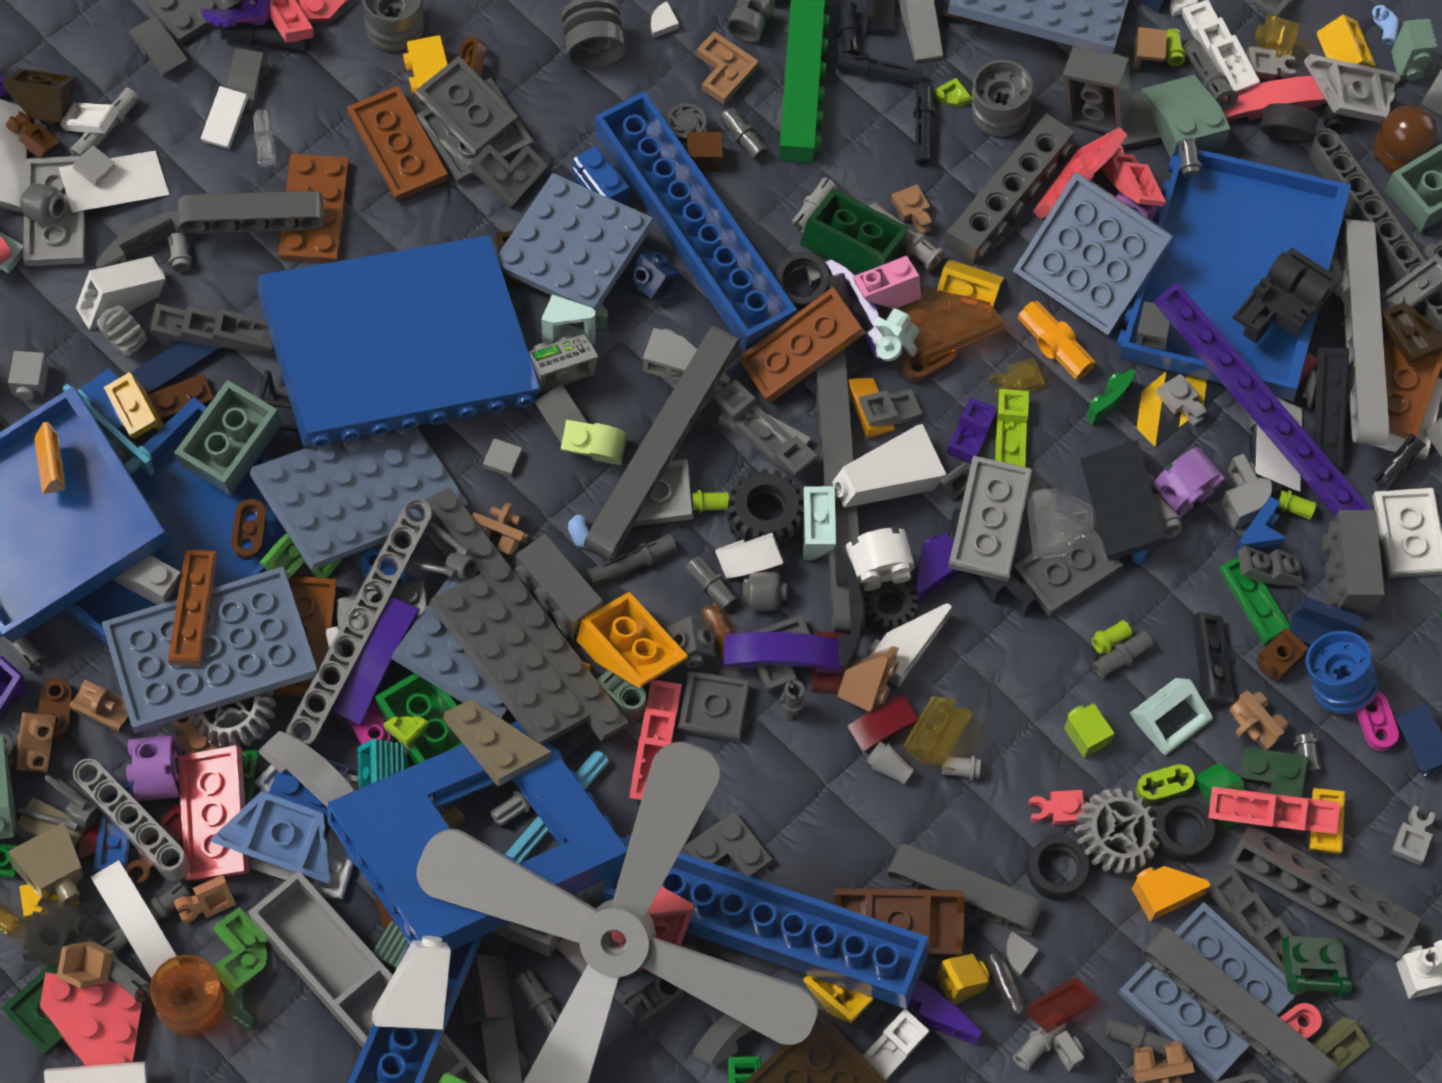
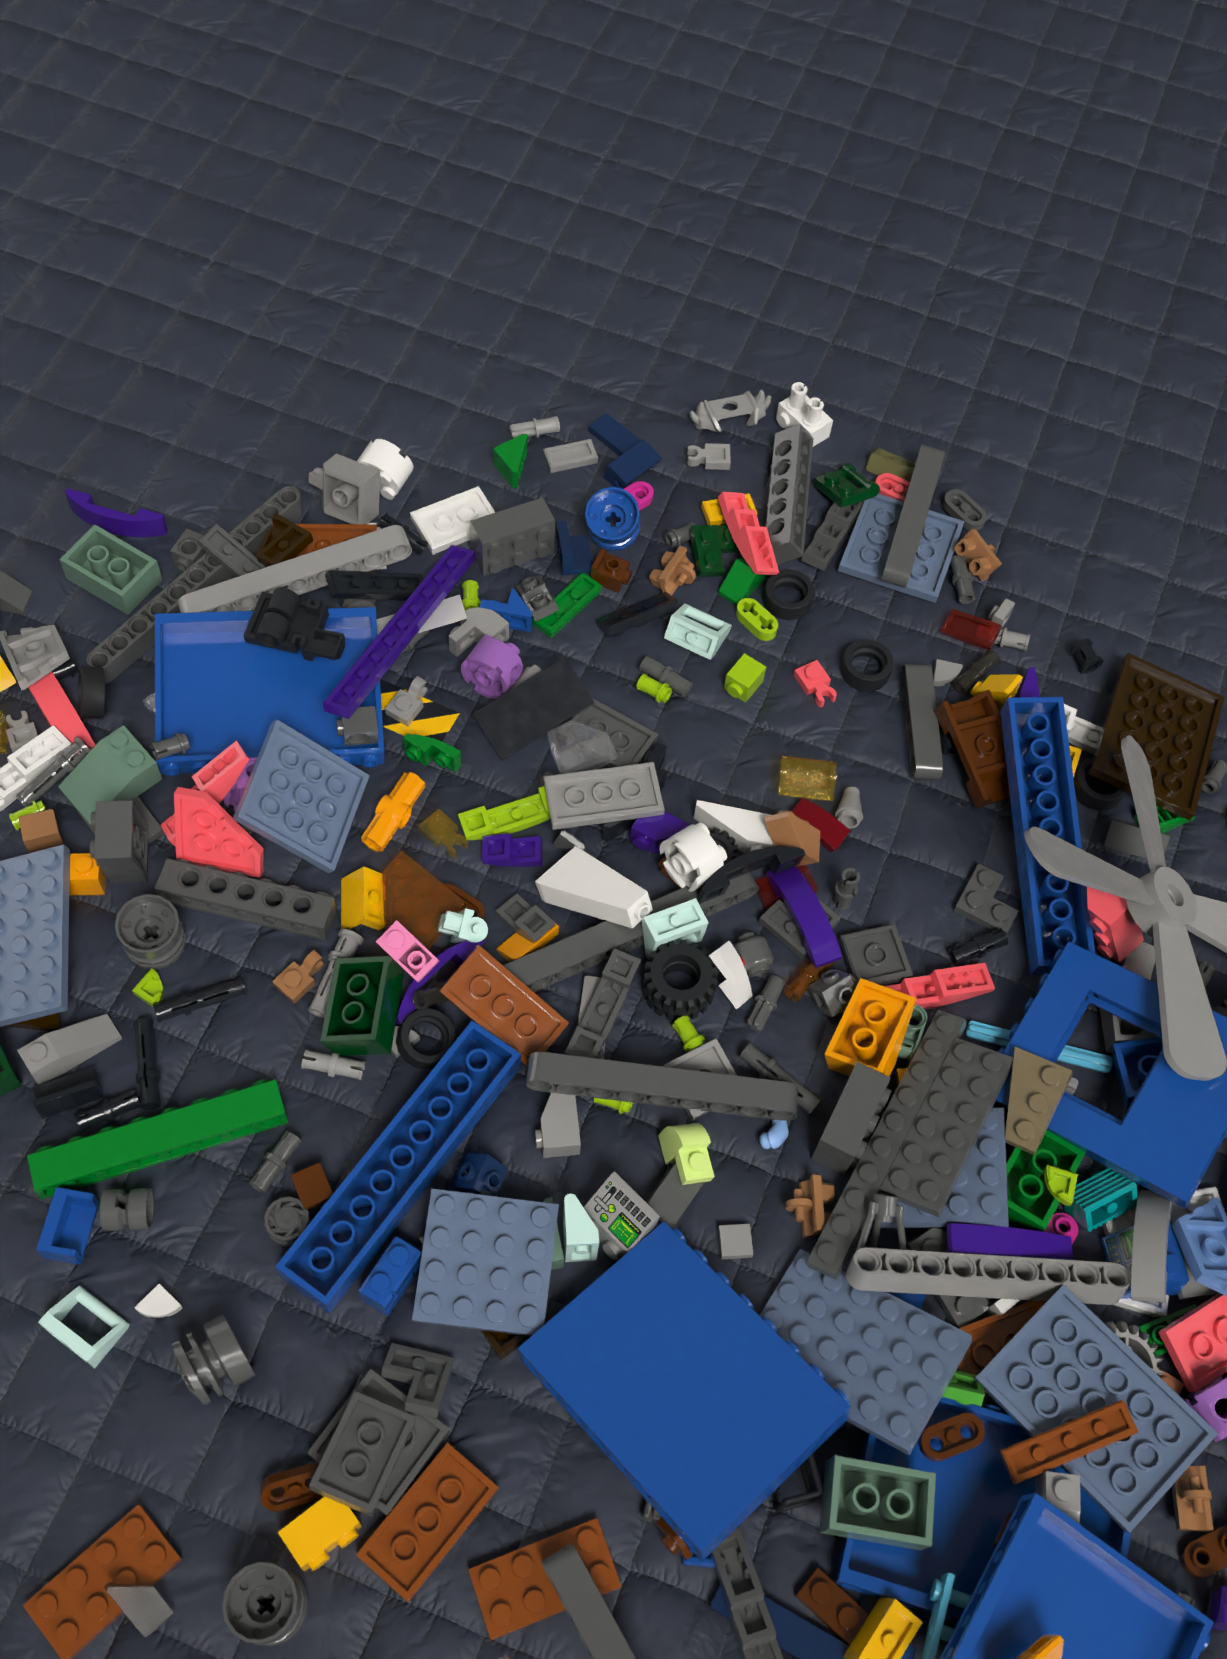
camera: 115 degrees left, 5 degrees down
medium nougat plate [696,31,759,105] -> none
light grey pin [941,755,981,781] -> none
light grey gear [1074,788,1161,874] -> none
light orange slope [1132,866,1211,922] -> none
reddish brown tile [1372,105,1438,174] -> none

